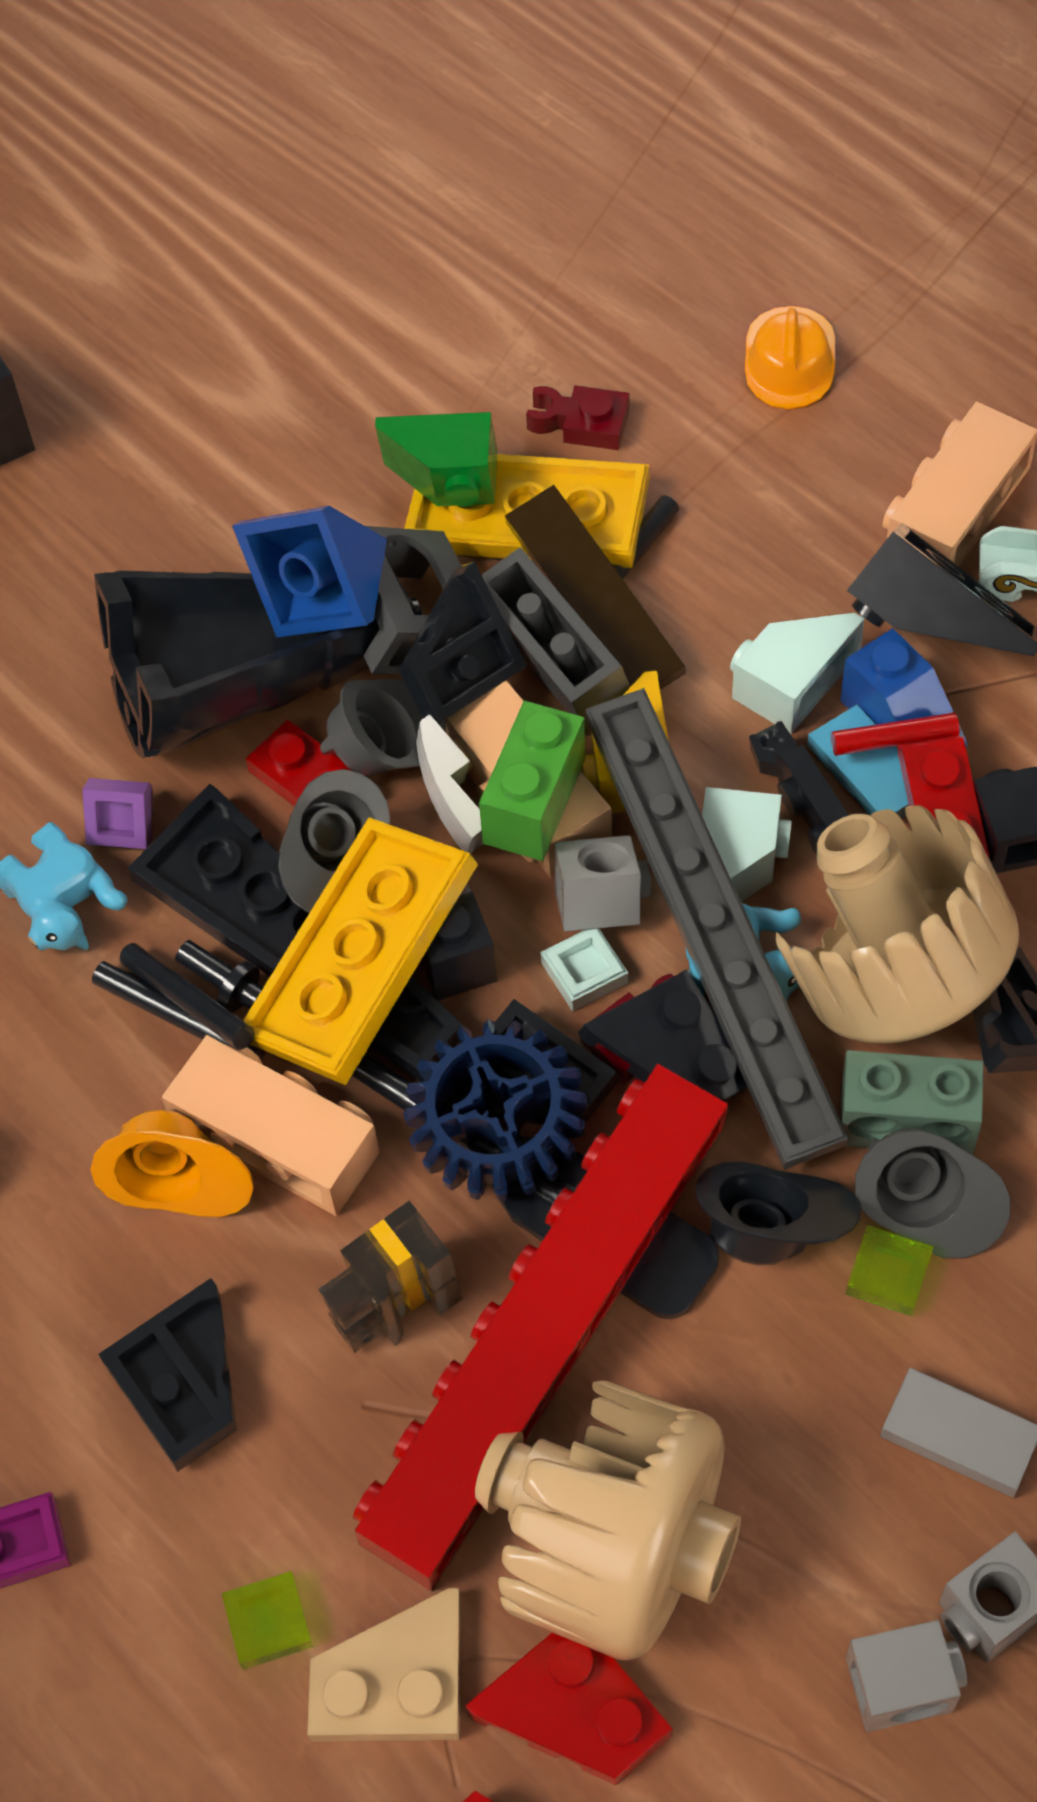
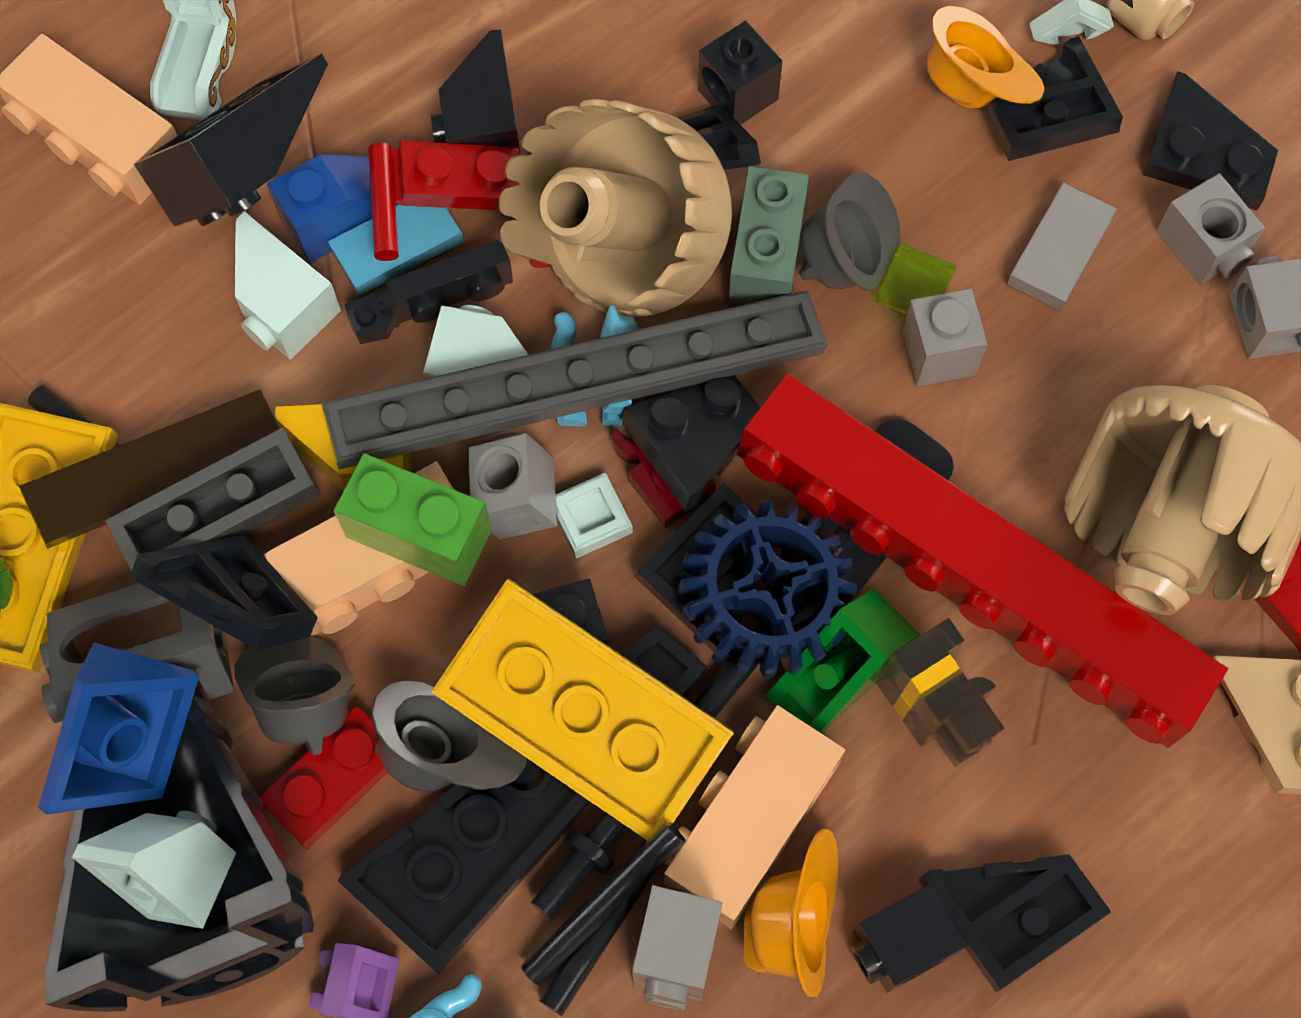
camera: 90 degrees left, 10 degrees up
clear neon green tile [221,1571,313,1670] -> none
white slope [416,714,483,853] -> none
black piece [695,1162,861,1266] -> none
none -> light aqua slope [72,811,236,929]
none -> light grey brick [632,885,723,1011]
none -> green slope [765,589,920,734]
none -> black brick [851,883,968,993]
none -> light grey brick [902,289,988,387]

